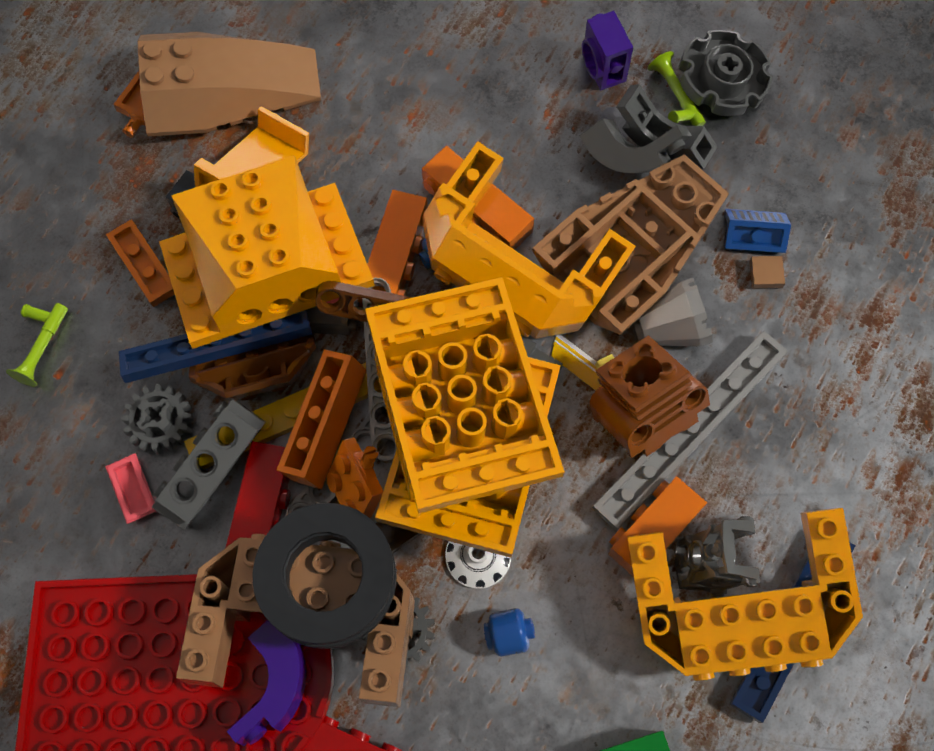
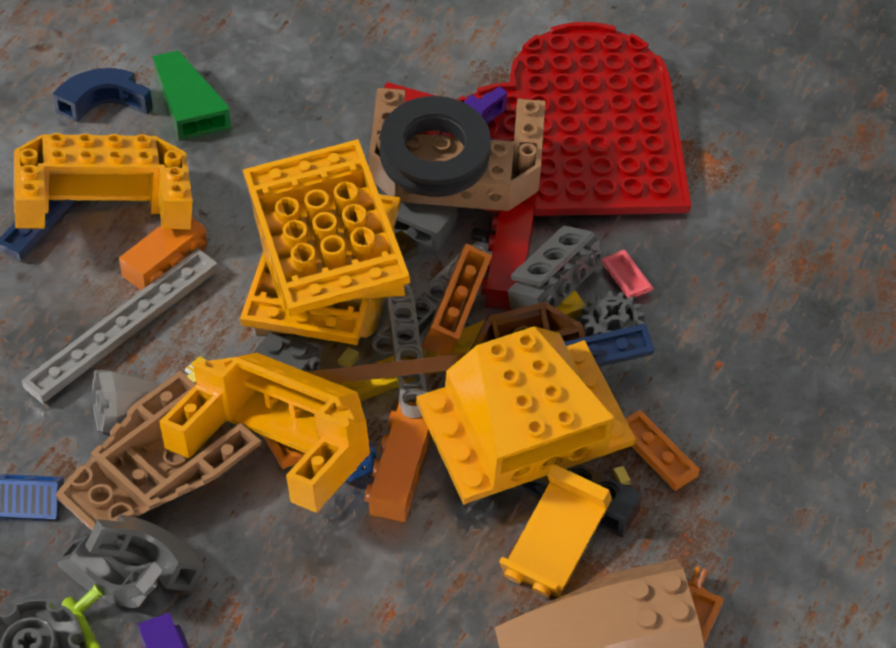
camera: 175 degrees right, 20 degrees down
lime piece [6,303,68,387] -> none
orange plate [327,437,383,519] -> none
orange brick [422,145,534,250] -> none
dark orange piece [590,335,710,458] -> none
dark grey piece [675,516,760,597] -> none
medium nougat tile [749,256,785,289] -> none

